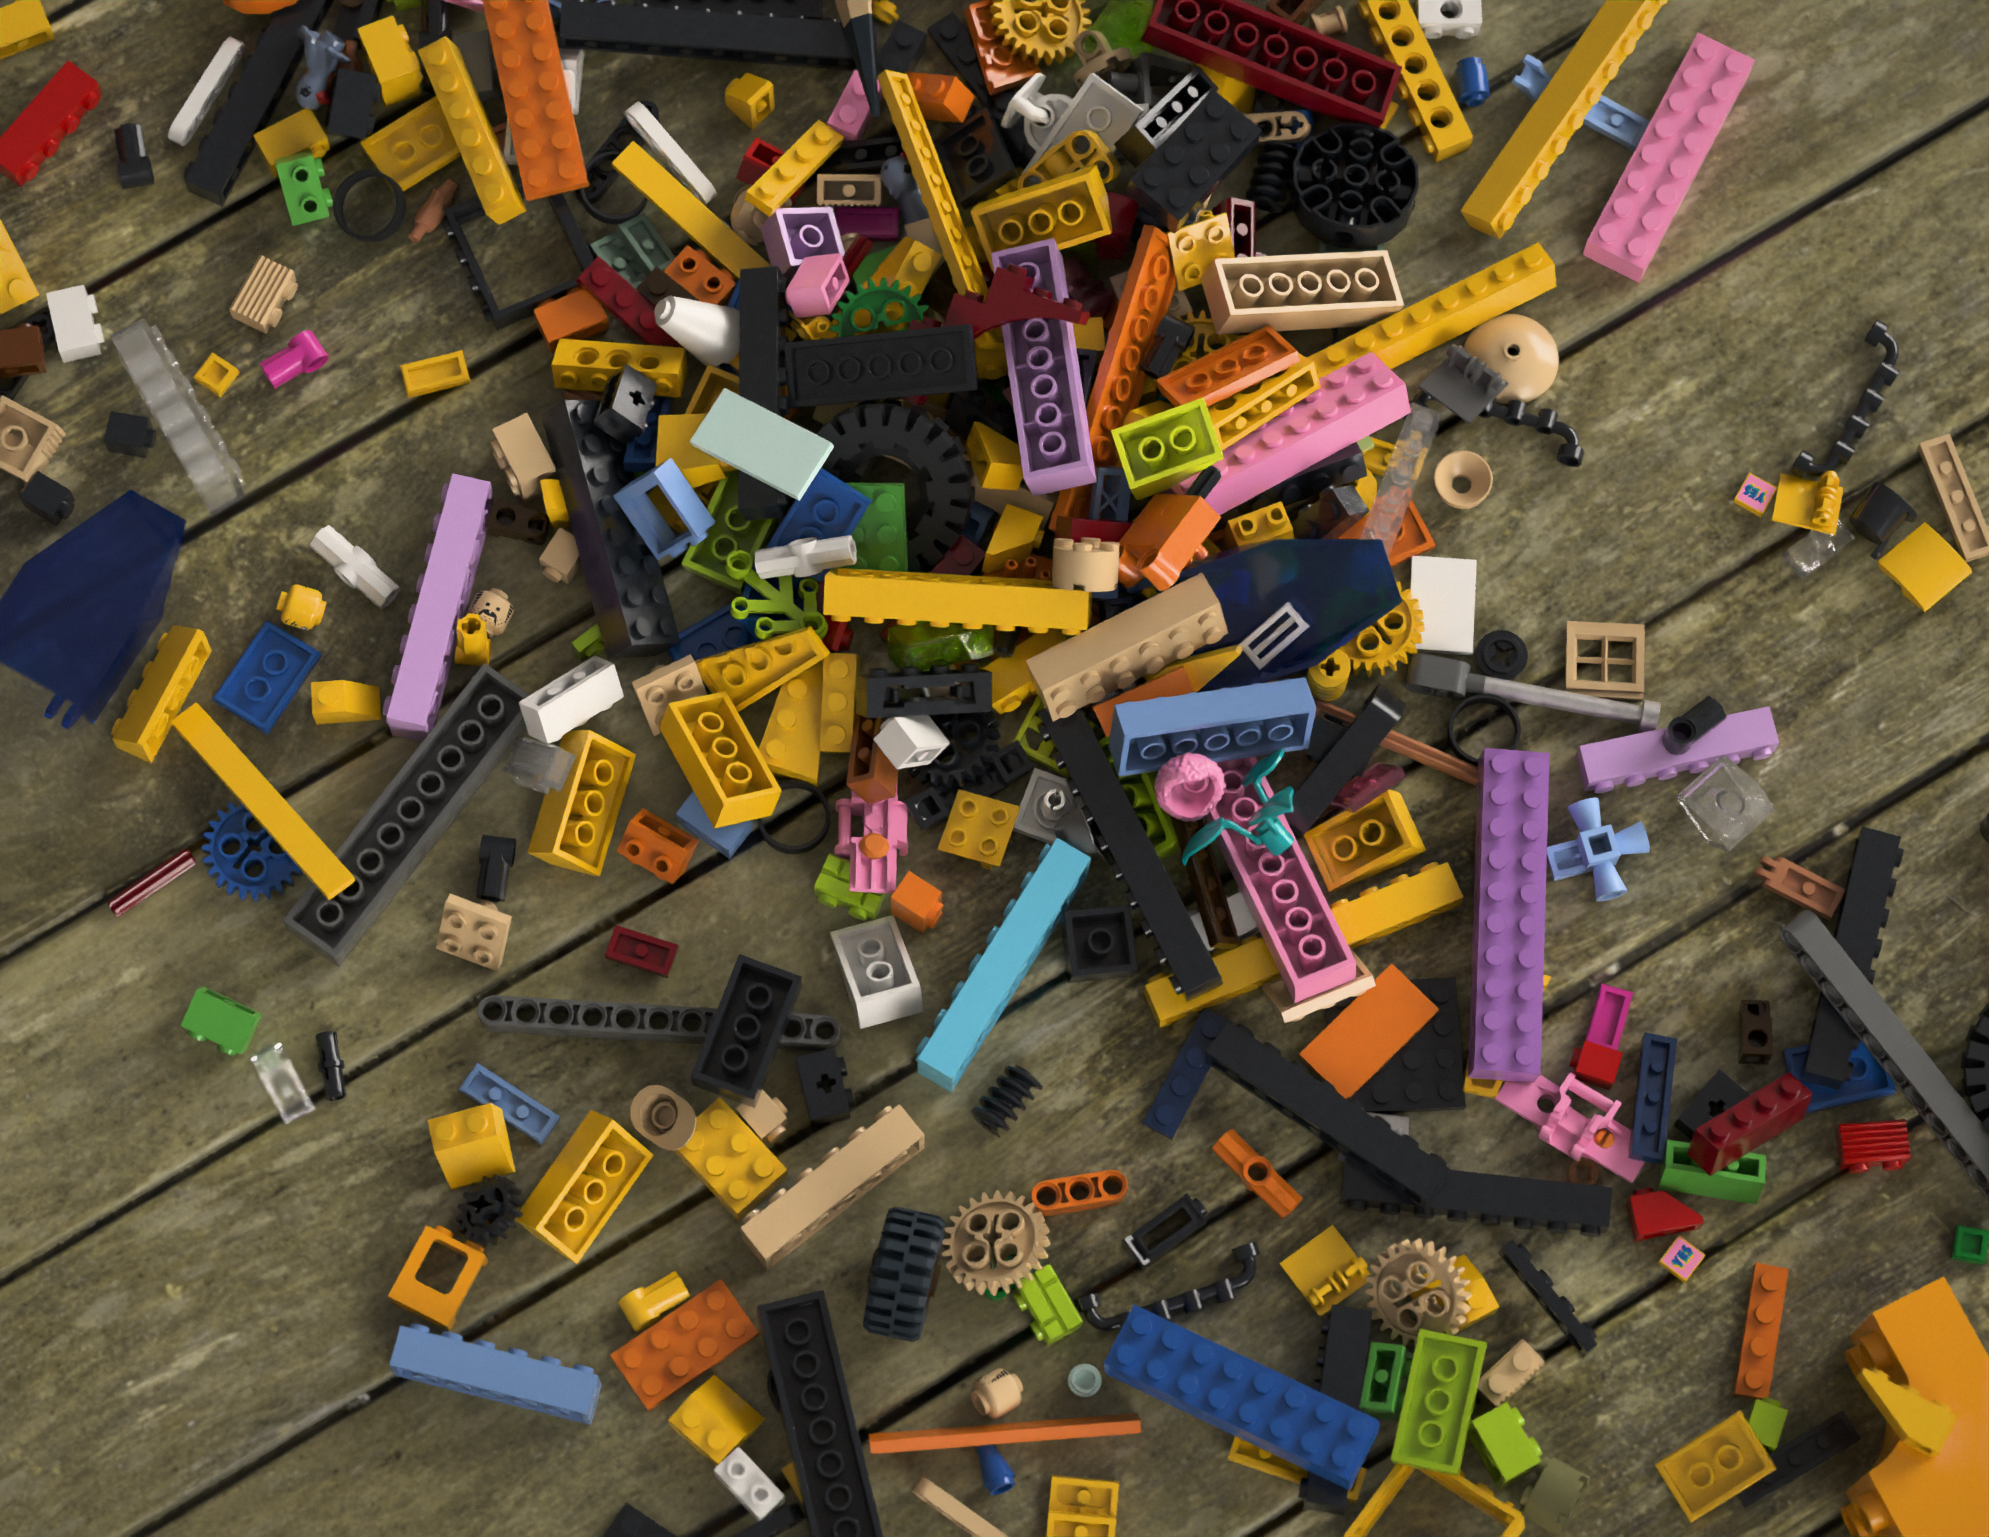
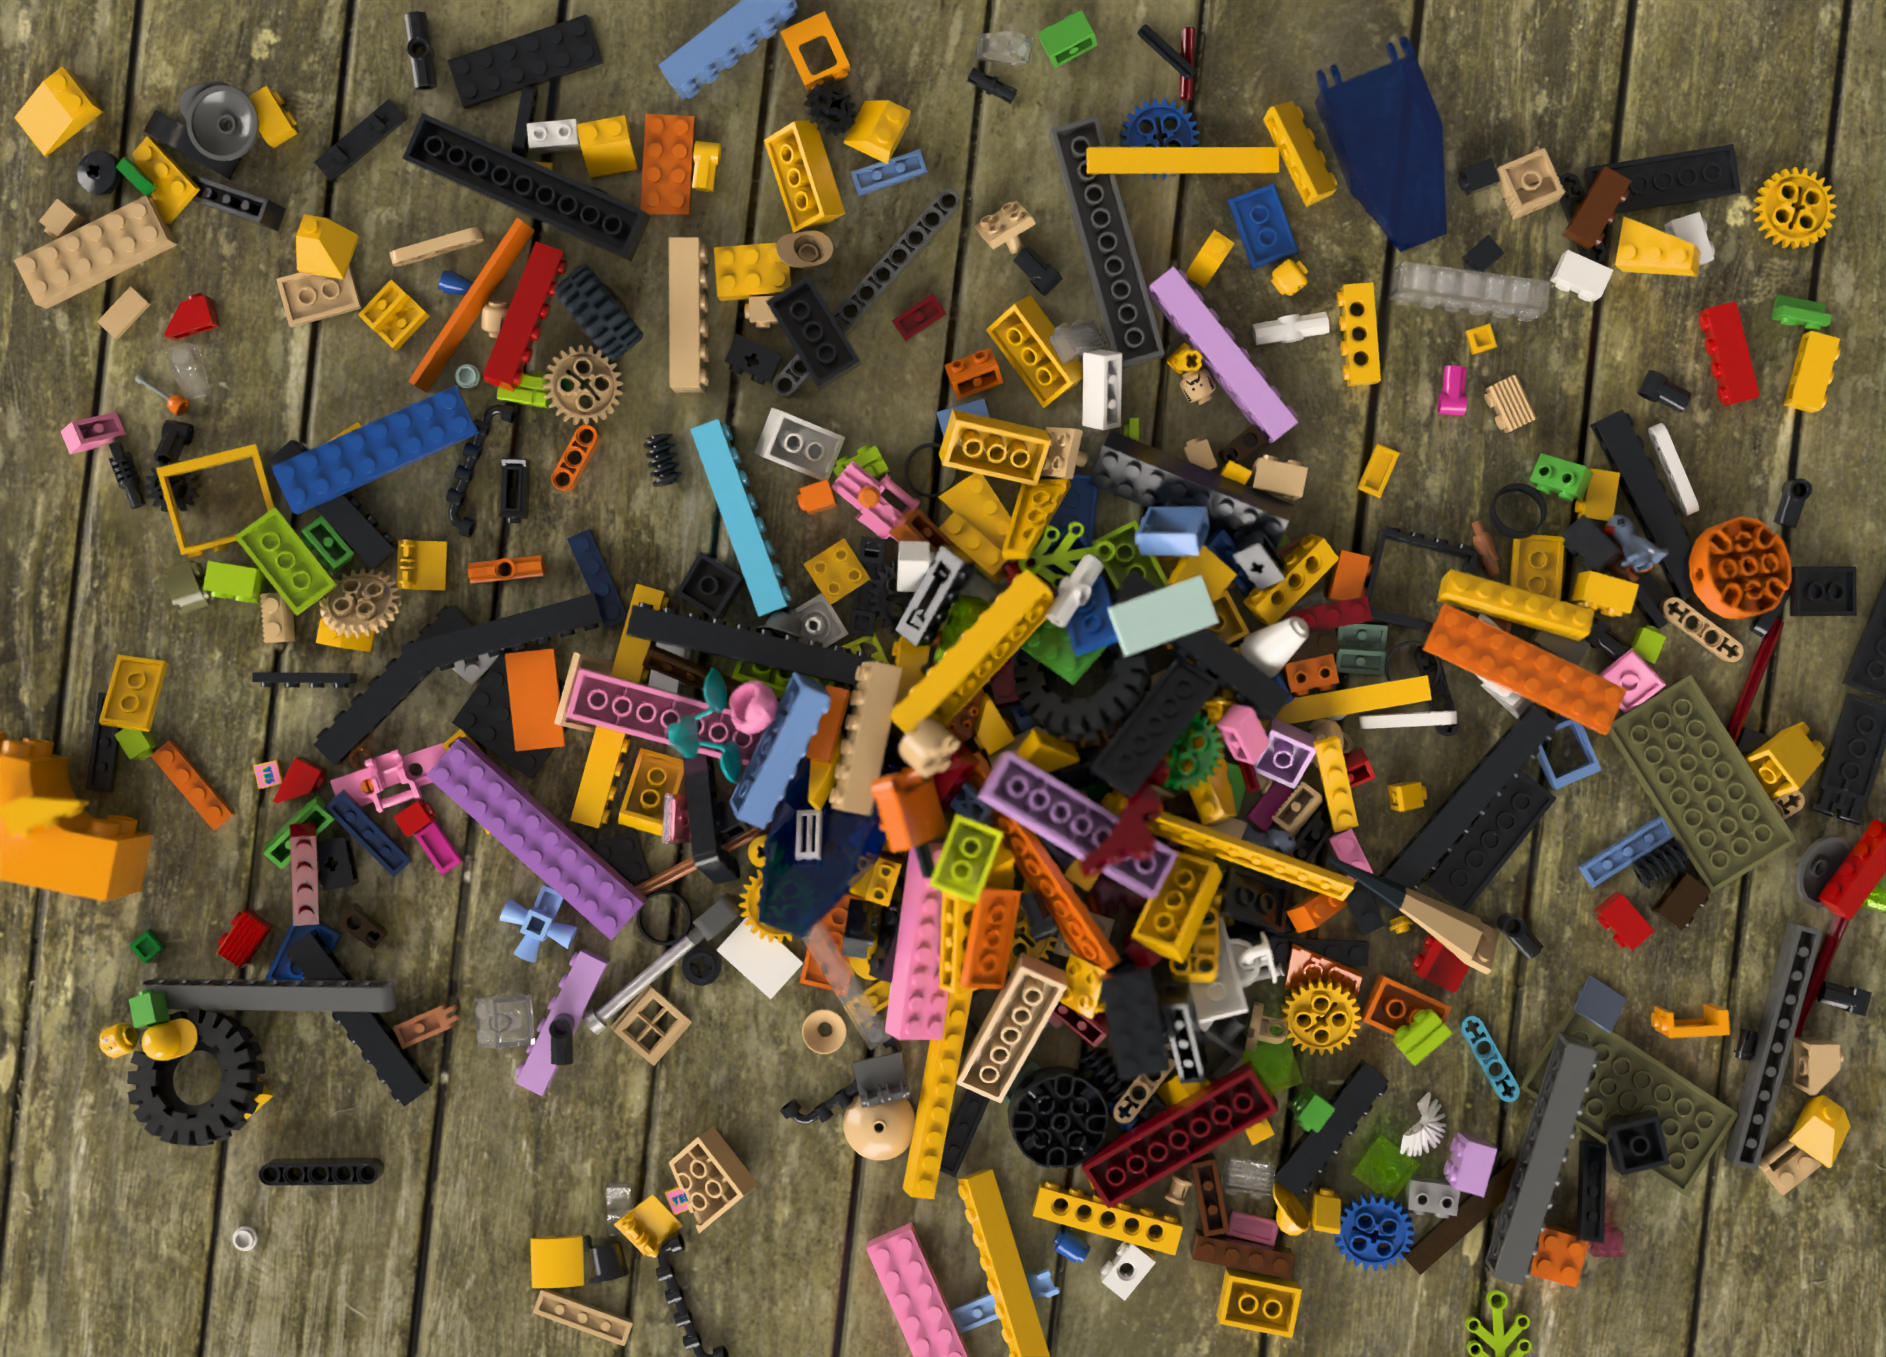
camera: 130 degrees right, 15 degrees up
none -> red brick [483,242,568,392]
none -> black plate [588,830,651,883]
none -> tan wedge [669,1126,759,1233]
none -> black tile [940,1089,990,1178]
none -> black axle [1137,24,1196,80]
none -> yellow brick [1337,282,1381,386]

